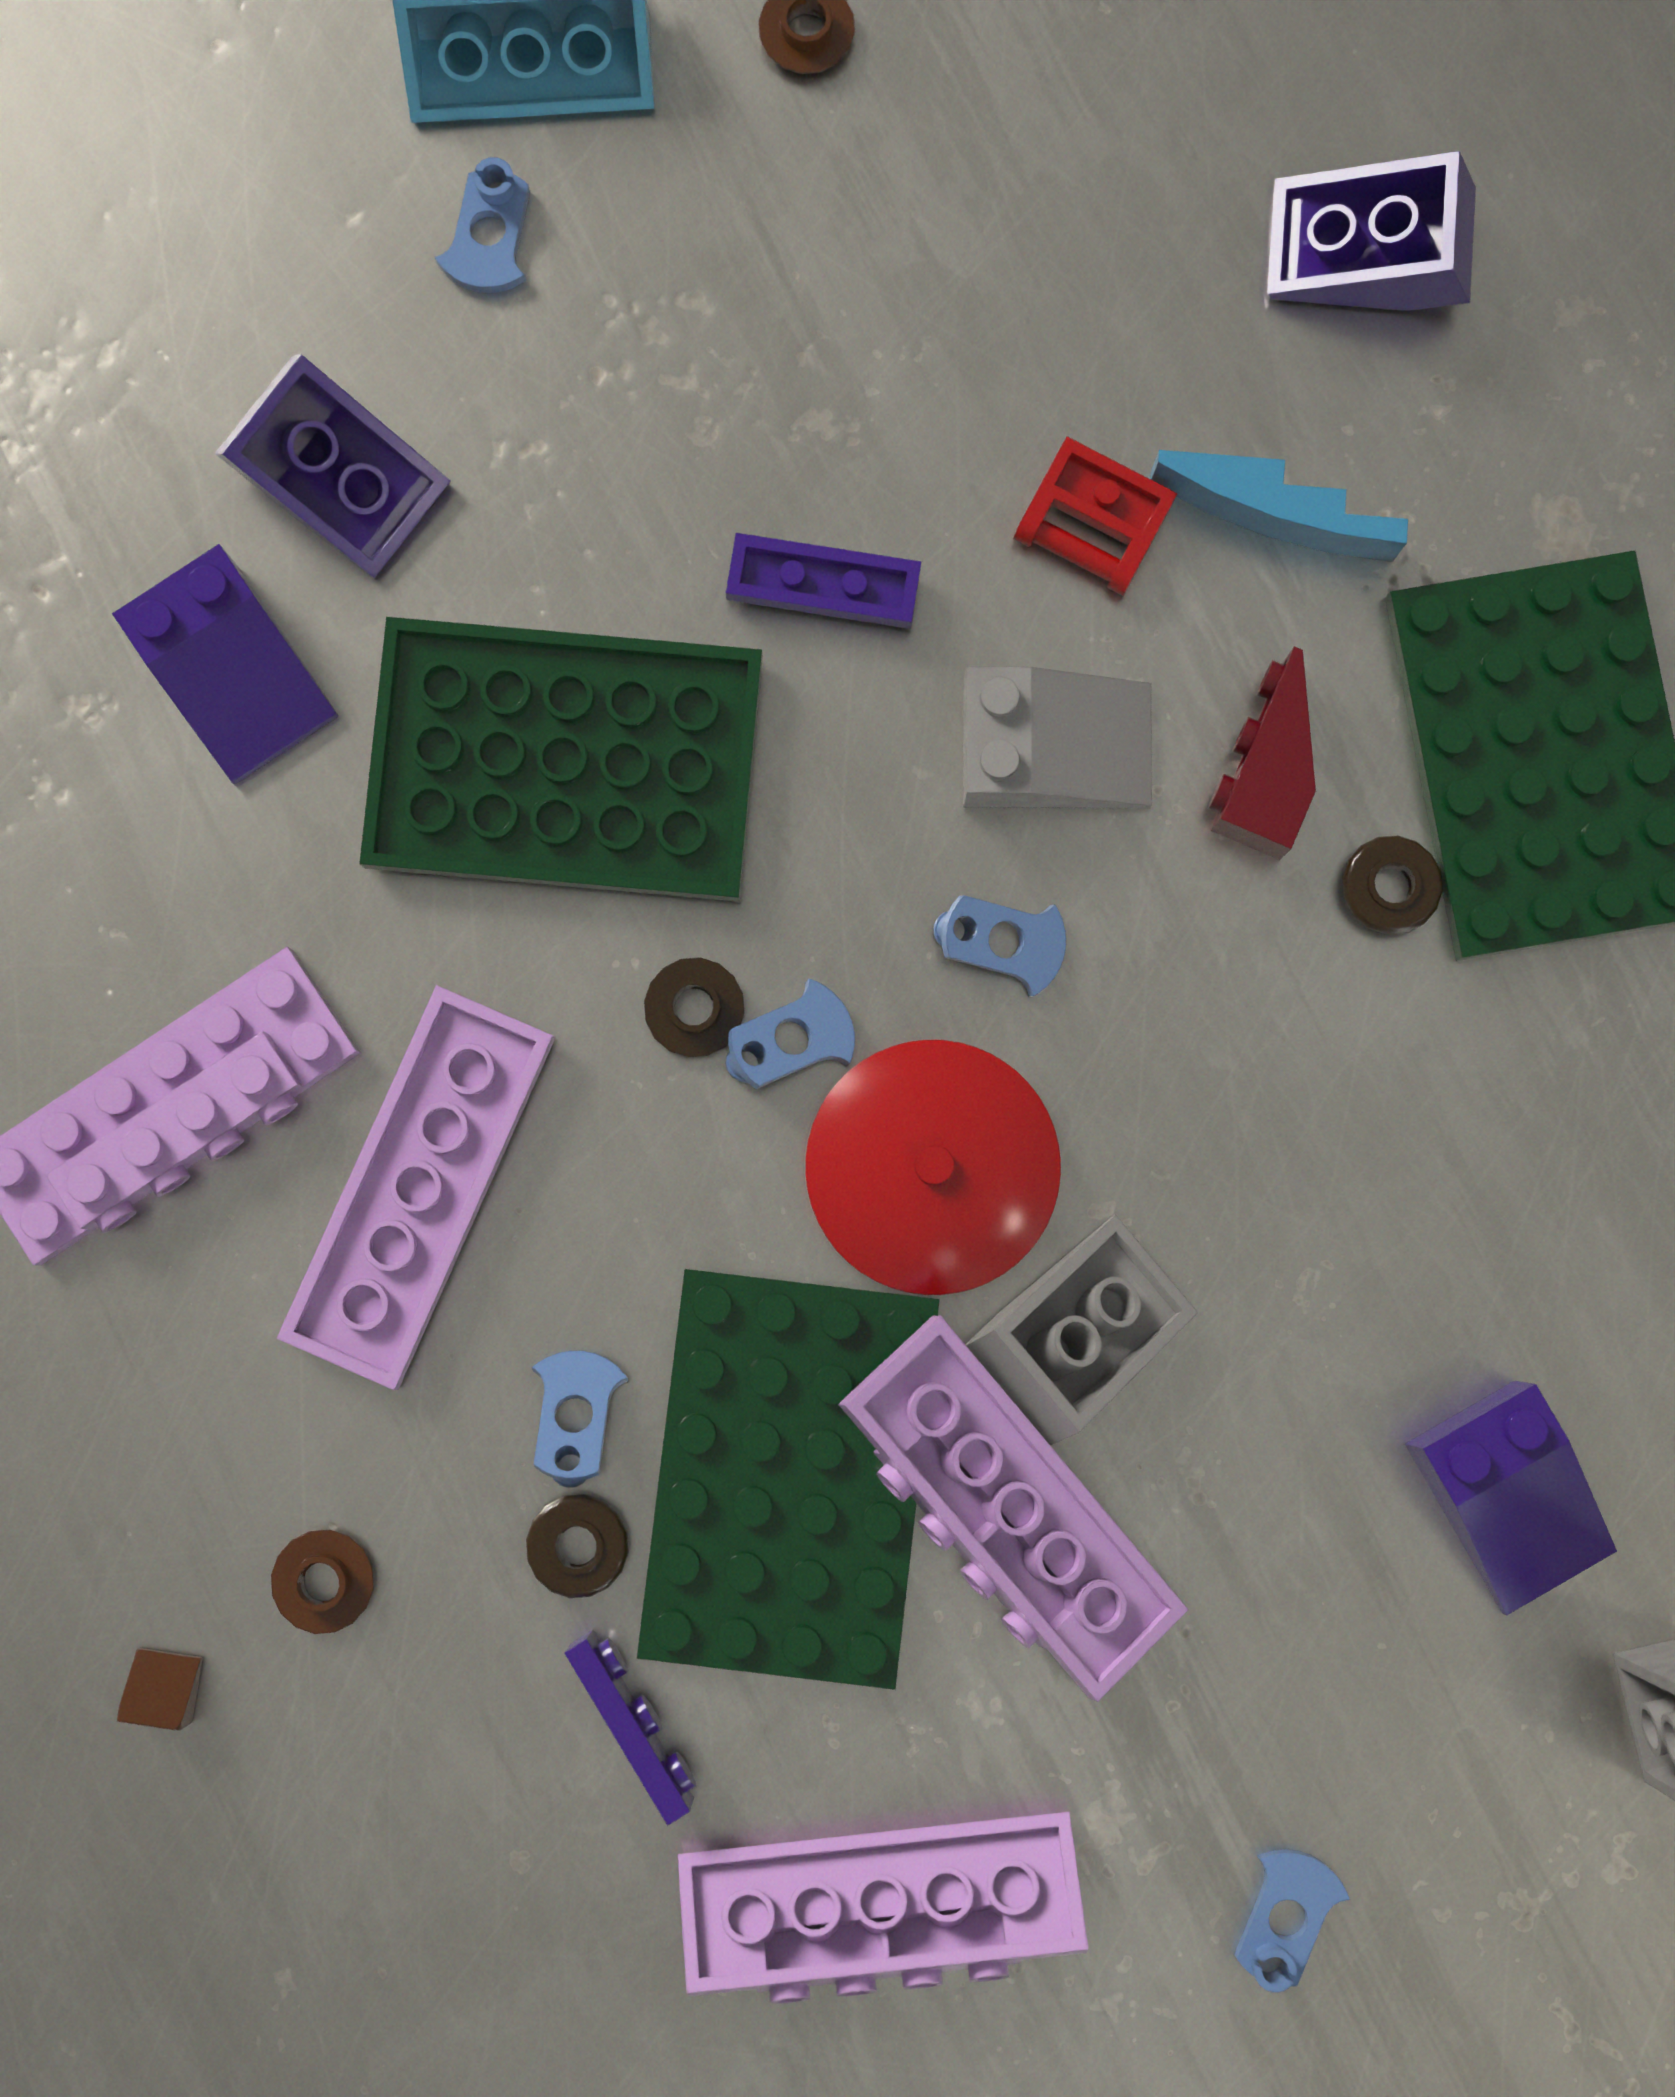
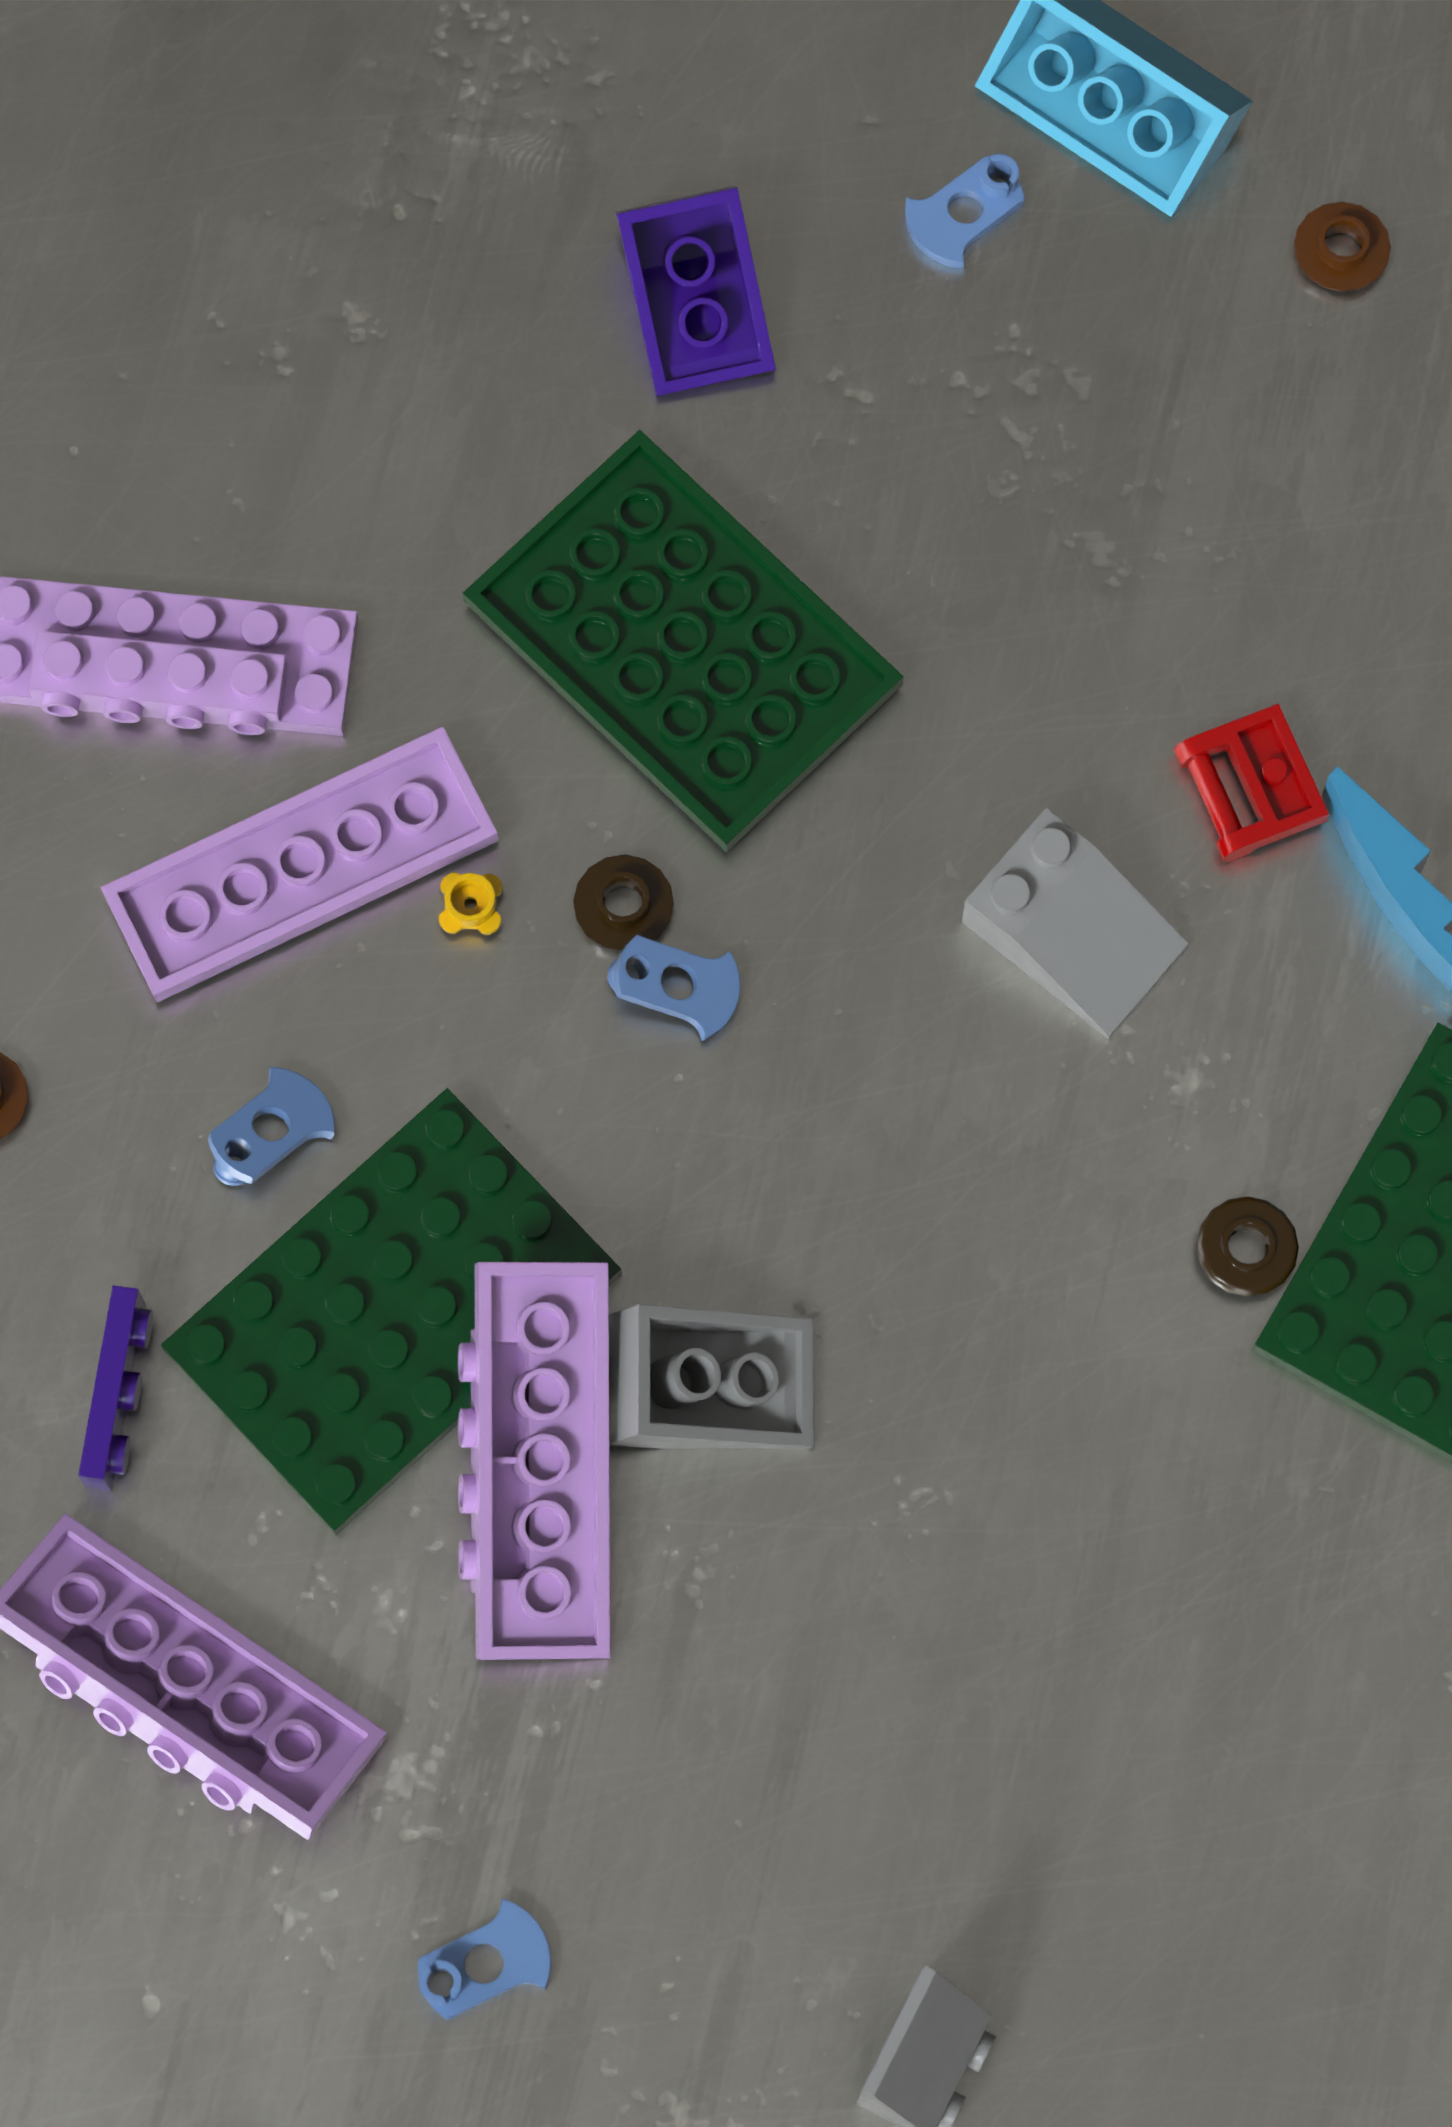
camera: 40 degrees right, 10 degrees down
dark purple slope [112,544,339,785] -> none
dark brown piece [526,1494,629,1598] -> none
dark purple plate [726,533,921,629] -> none
red dish [806,1040,1061,1295] -> none
medium blue piece [933,895,1066,996] -> none
dark red slope [1208,646,1316,860] -> none
dark purple slope [1405,1381,1617,1616] -> none
none -> yellow plate [439,873,503,935]

